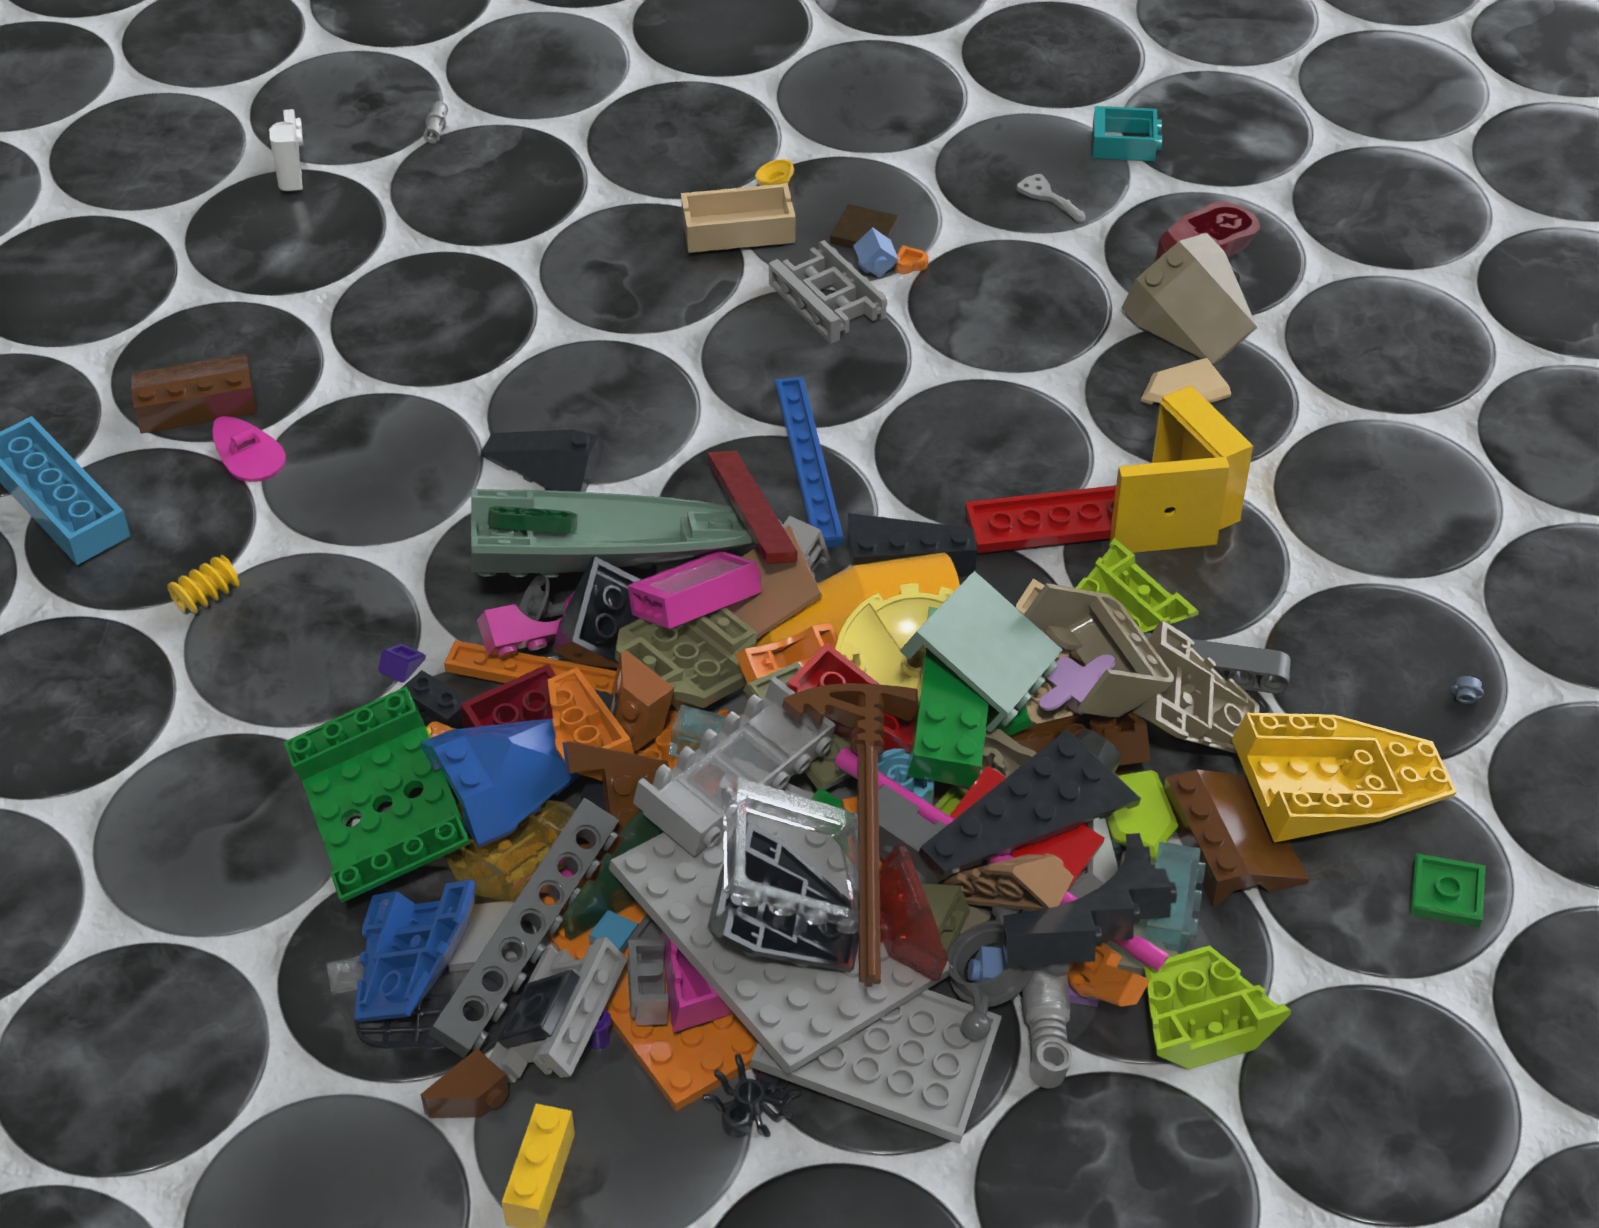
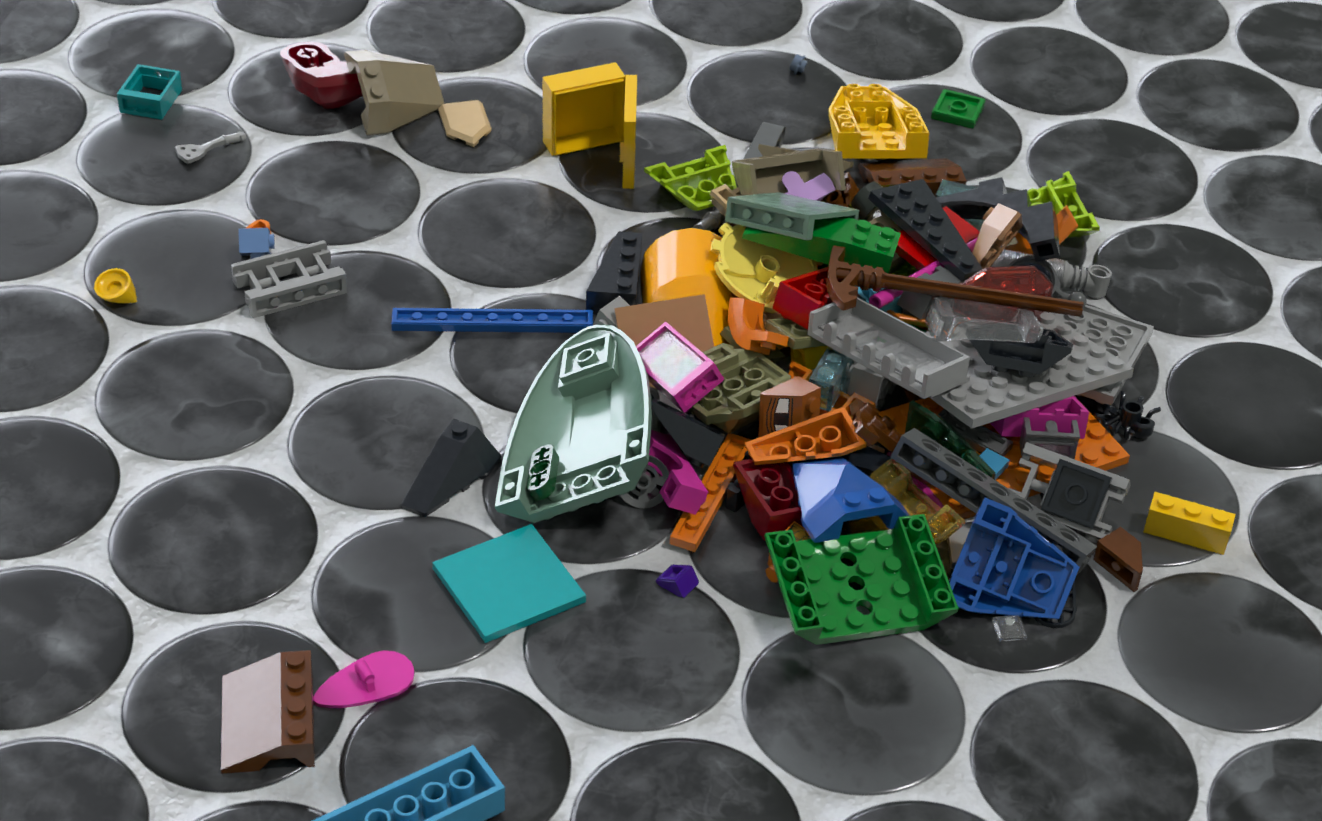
camera: 85 degrees left, 5 degrees down
yellow piece [167,555,240,614] -> none
black brick [400,670,469,729] -> none
tan piece [681,183,796,253] -> none
dark red tile [708,451,798,564] -> none
dark brown tile [830,204,899,249] -> none
red plate [965,485,1116,553] -> none
none -> teal tile [432,524,586,643]

